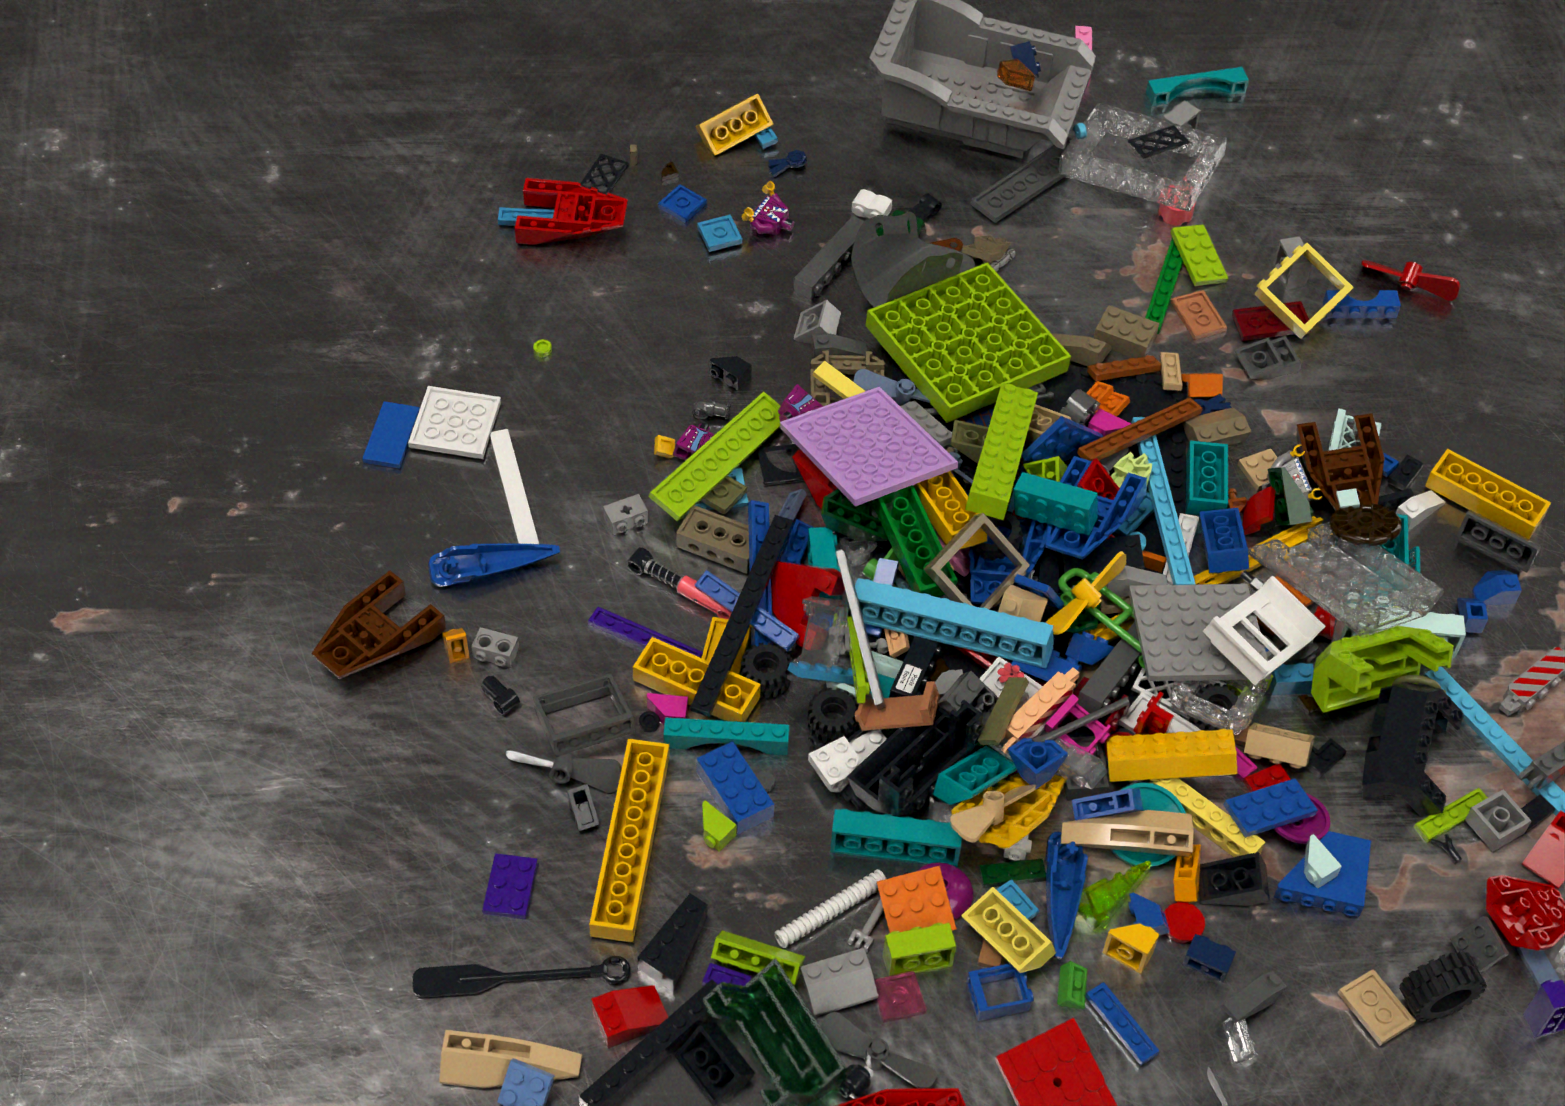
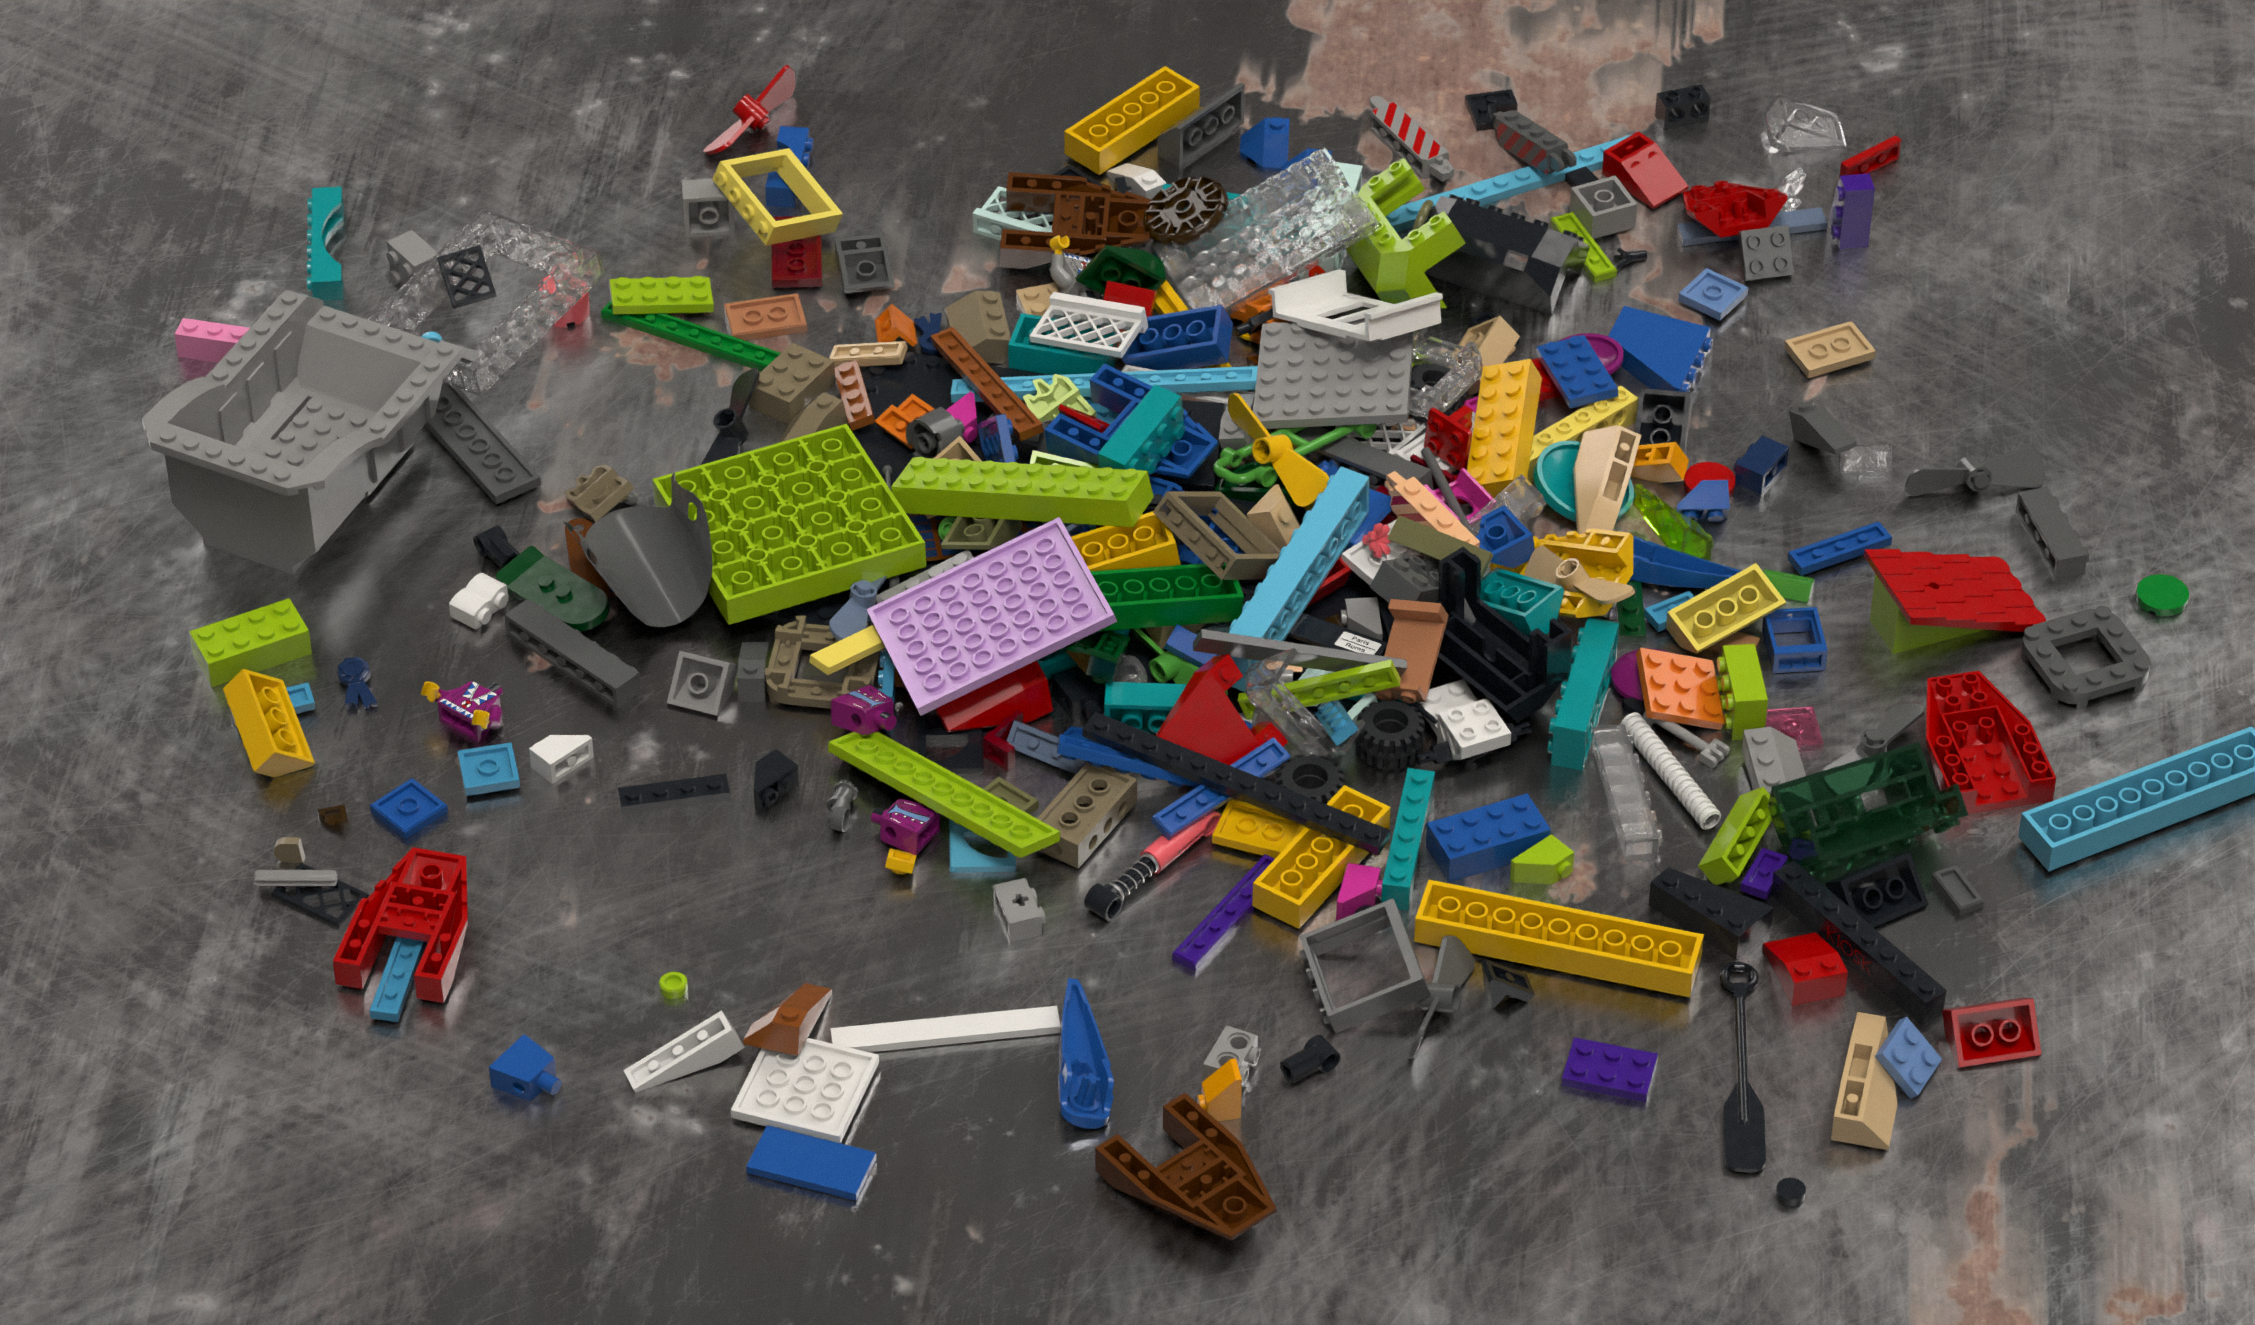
camera: 80 degrees left, 10 degrees down
clear orange slope [997,59,1035,91] -> none
dark blue brick [1010,41,1041,83] -> none
blue tile [1014,574,1064,609] -> none
blue slope [1072,788,1143,821] -> none
yellow slope [1102,923,1159,974] -> none
light aqua slope [1304,834,1342,889] -> none
light aqua tile [1336,488,1360,508] -> none
black tyre [1399,951,1487,1021] -> none
none -> lime brick [189,598,312,687]
none -> light grey axle [254,870,338,886]
none -> blue torso [489,1034,562,1101]
none -> white slope [529,735,594,784]
none -> black plate [618,773,731,815]
none -> white slope [623,1010,745,1093]
none -> black piece [701,368,760,465]
none -> dark orange wedge [743,983,832,1056]
none -> dark red bracket [983,710,1023,772]
none -> white fence [1029,292,1148,358]
none -> clear brick [1591,724,1663,862]
none -> medium blue plate [1678,268,1748,320]
none -> black tile [1776,1177,1806,1206]

